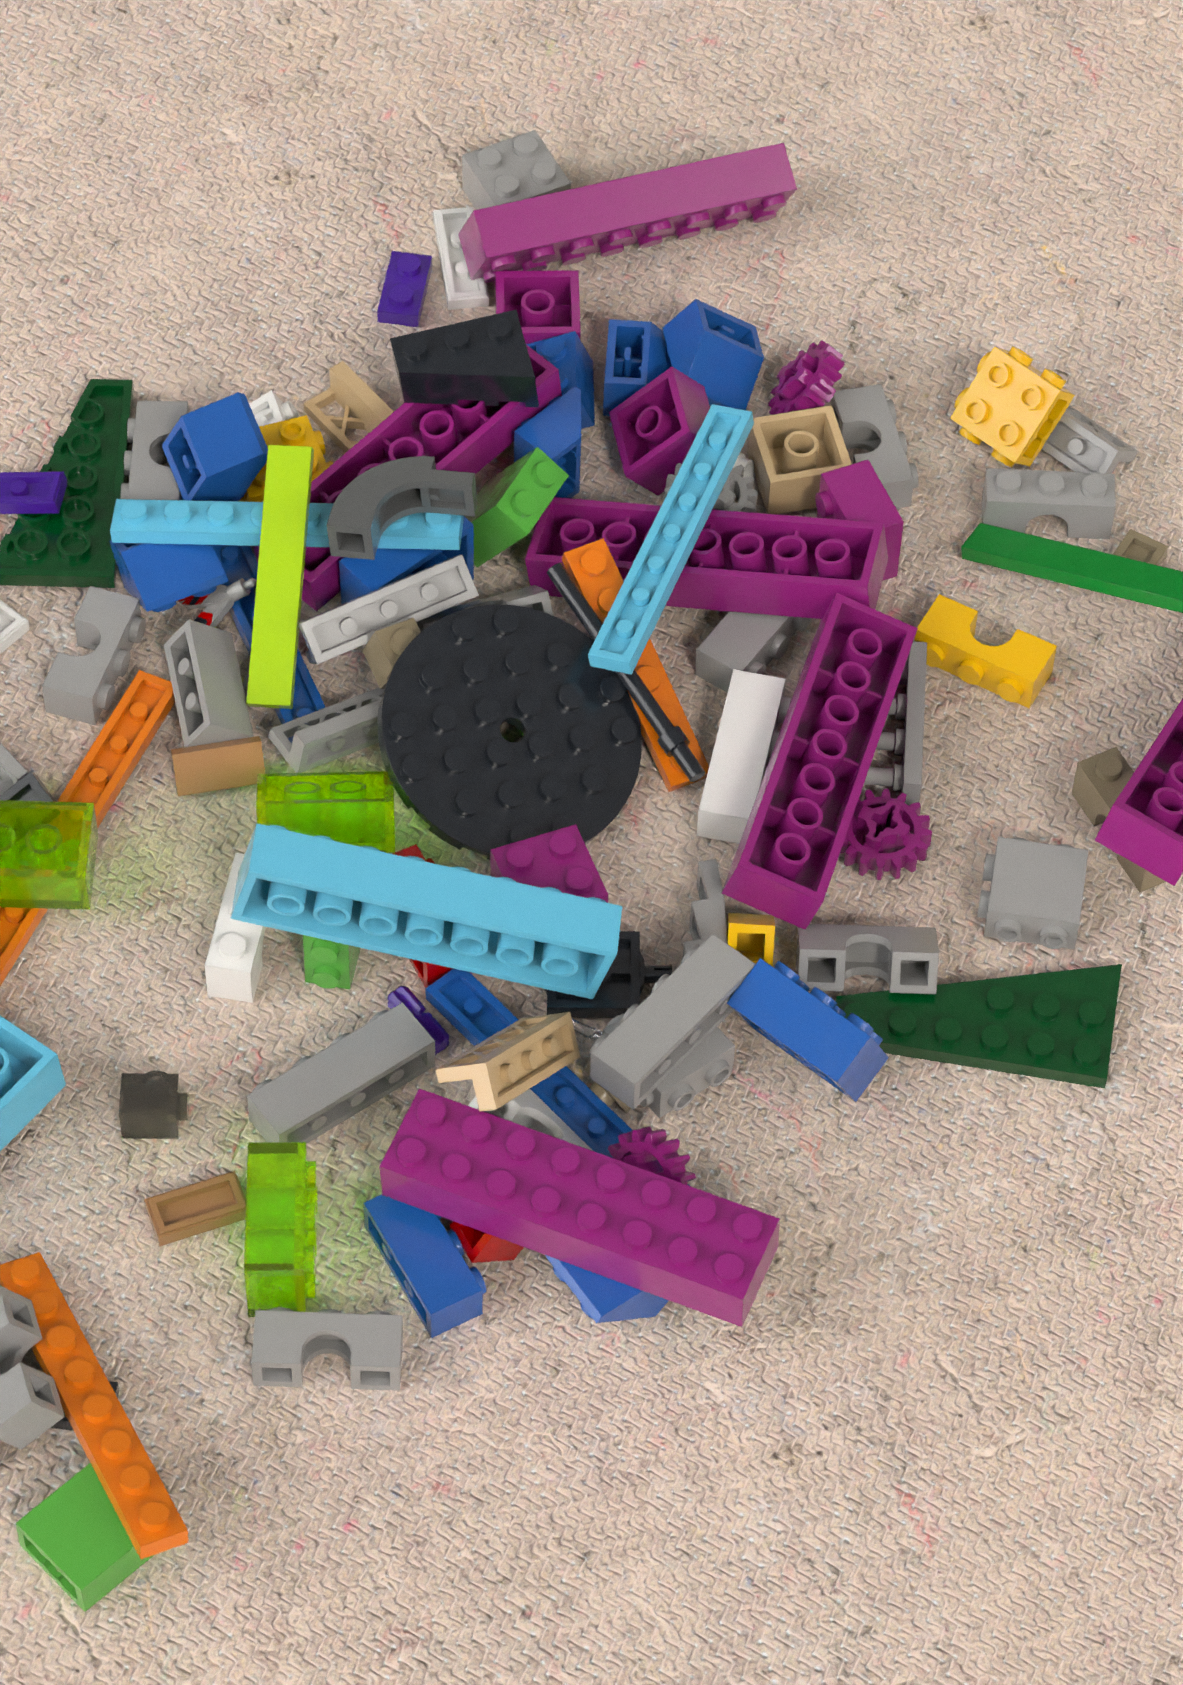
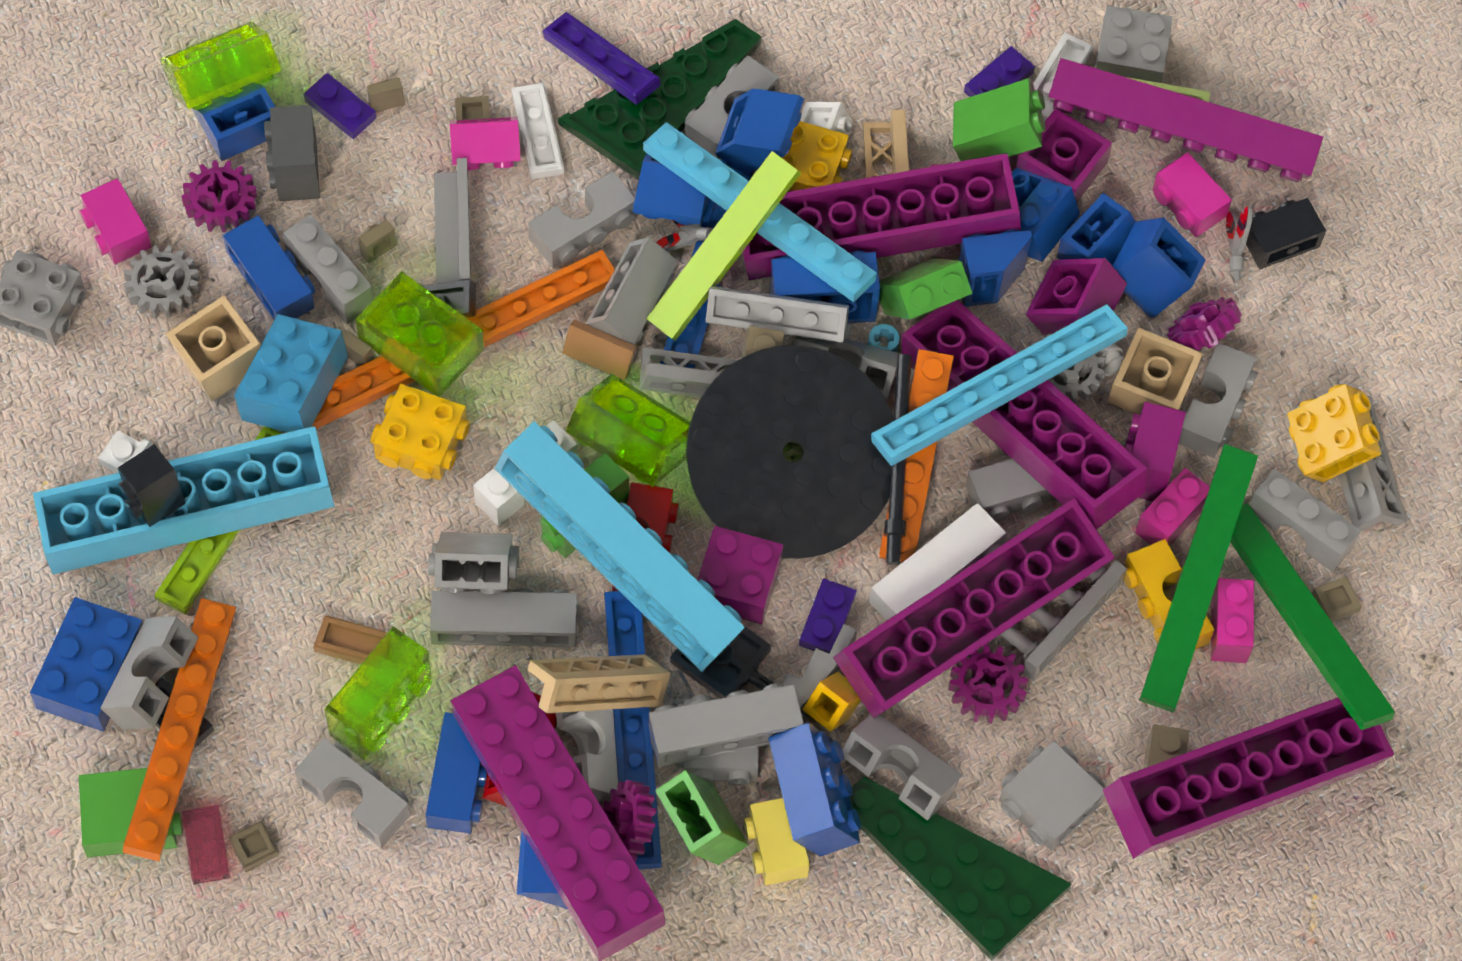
camera: 35 degrees right, 10 degrees up
clear smoke brick [119,1071,189,1139] -> none
dark grey arch [327,456,478,560] -> none
dark purple piece [387,986,449,1055] -> none
black wedge [390,310,539,408] -> none
none -> clear pink tile [182,805,231,885]
none -> dark tan tile [228,821,279,872]
none -> yellow brick [370,383,471,481]
none -> light grey brick [428,532,519,594]
none -> bright green brick [655,770,749,865]
none -> light yellow brick [744,798,810,886]
none -> dark purple plate [799,578,857,654]
none -> medium azure bush [868,324,900,352]
none -> bright green brick [953,78,1046,161]
none -> dark pink brick [1135,468,1209,546]
none -> green tile [1139,444,1258,713]
none -> dark pink brick [1152,152,1232,237]
none -> dark pink brick [1211,578,1254,663]
none -> light grey piece [1226,207,1252,280]
none -> black brick [1246,198,1326,270]

